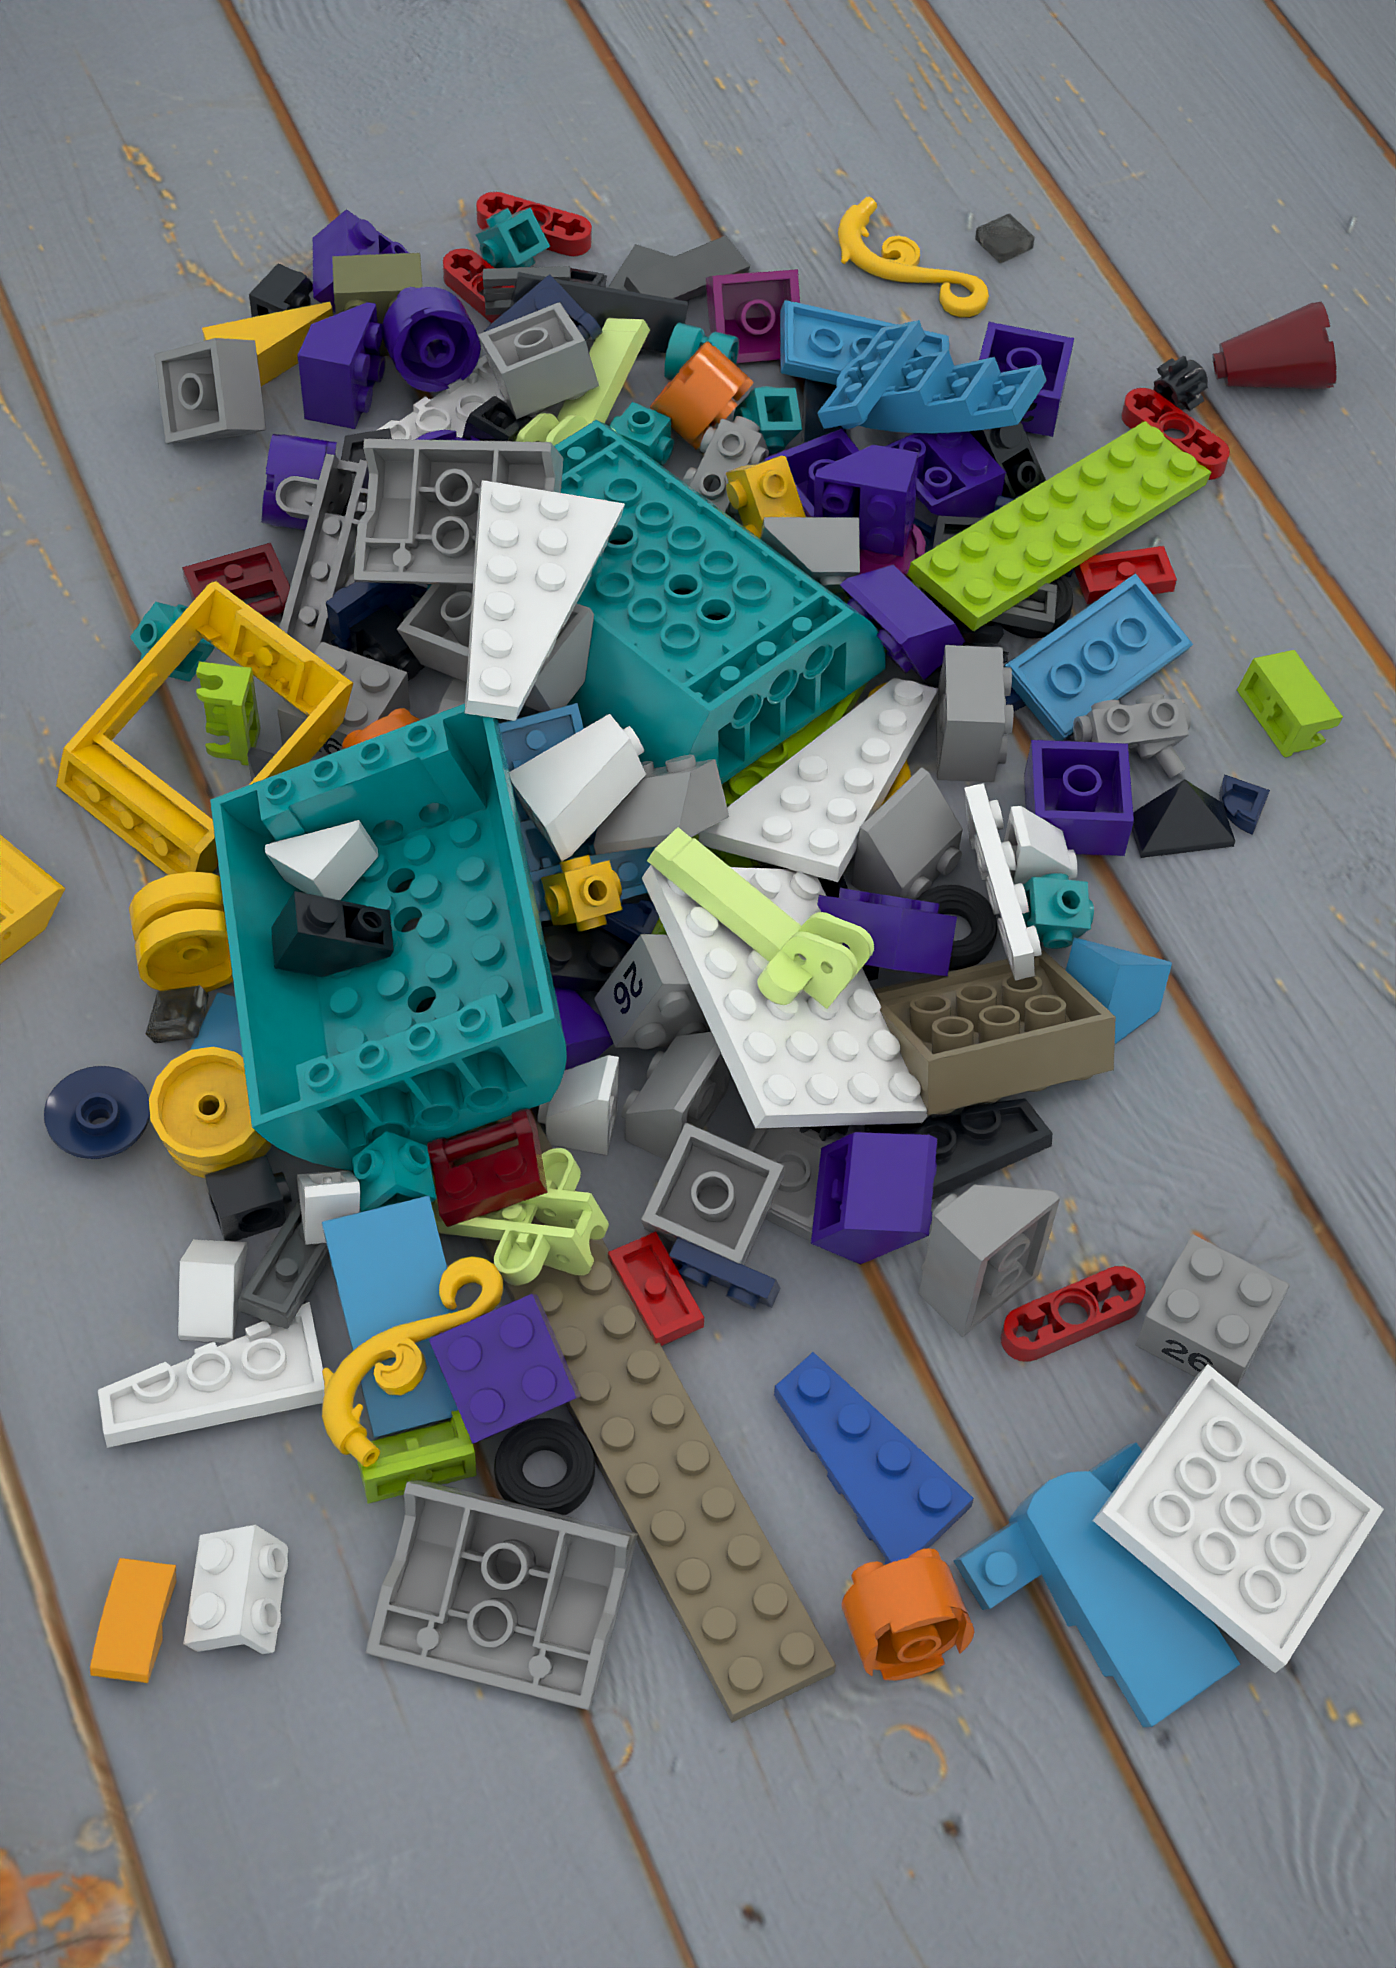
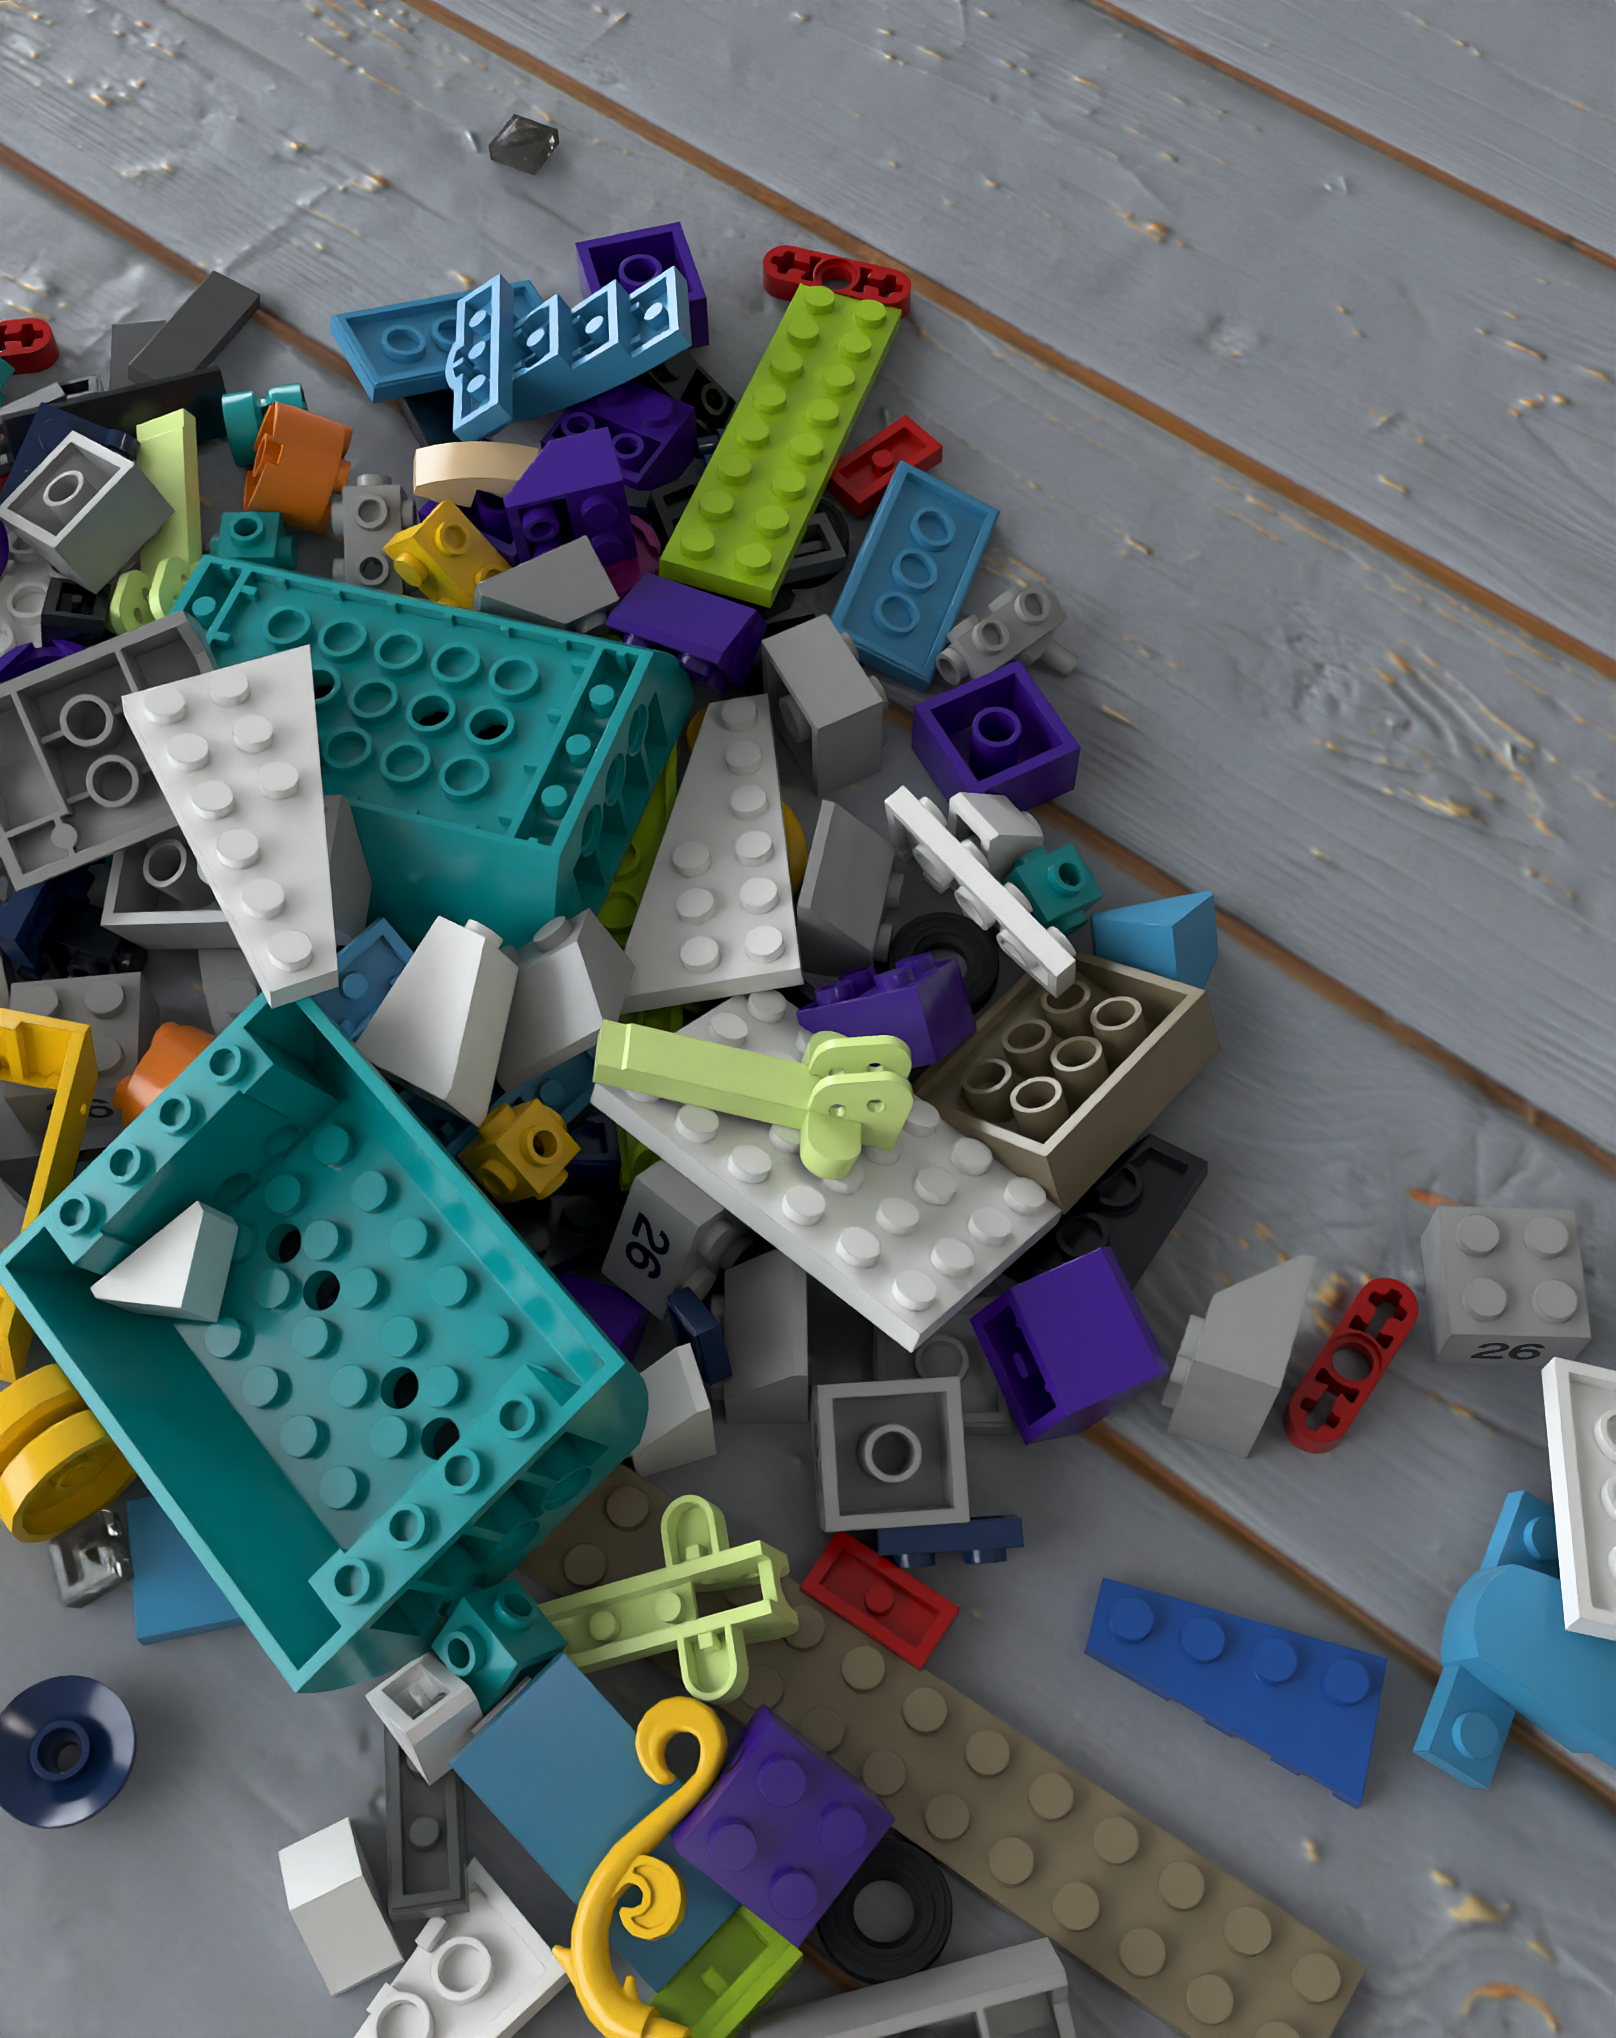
camera: 25 degrees left, 5 degrees up
yellow wheel [149,1047,272,1178] -> none
black brick [205,1155,292,1242] -> none
black slope [271,891,394,977] -> none
dark red plate [427,1108,548,1227] -> none
magenta slope [706,269,800,363] -> none
teal brick [733,386,802,455] -> none
yellow plant [838,197,989,318] -> none
orange brick [841,1548,974,1681] -> none
black slope [1132,779,1235,858] -> none
black gear [1154,356,1208,411] -> none
dark red cone [1212,301,1336,389] -> none
dark blue tile [1219,774,1270,835] -> none
lime hinge [1237,650,1343,758] -> none
none -> tan slope [413,441,538,508]
none -> dark blue tile [666,1286,732,1386]

